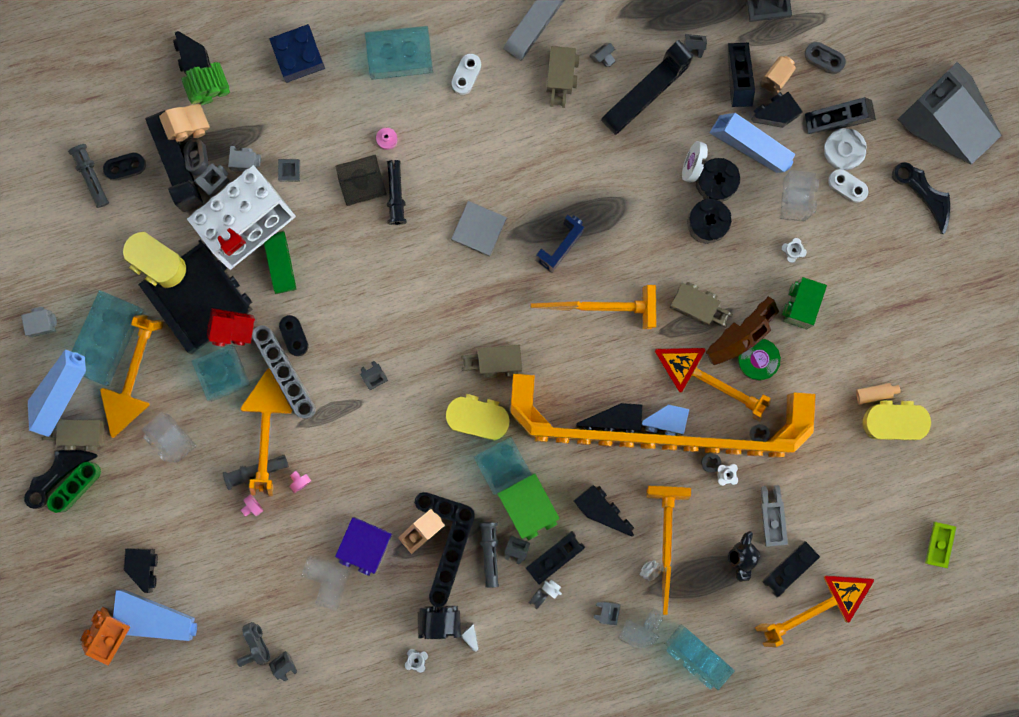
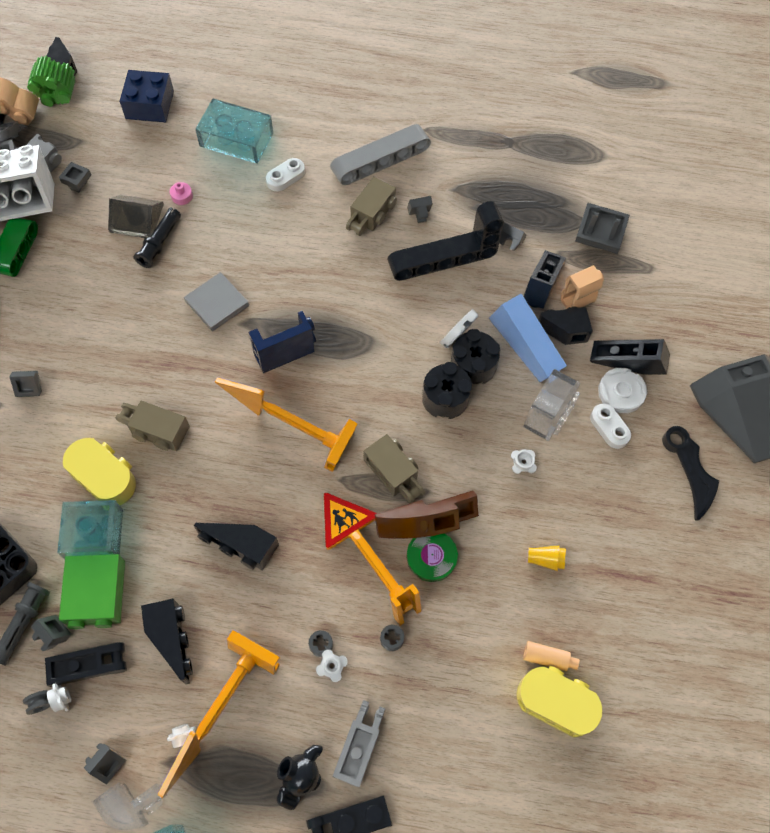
camera: 25 degrees right, 20 degrees down
light orange arch [510,374,816,458] -> none
light blue slope [641,405,689,436] -> none
green brick [781,277,827,330] -> none
flat silver plate [805,42,846,74] -> none
none -> yellow cone [528,545,566,571]

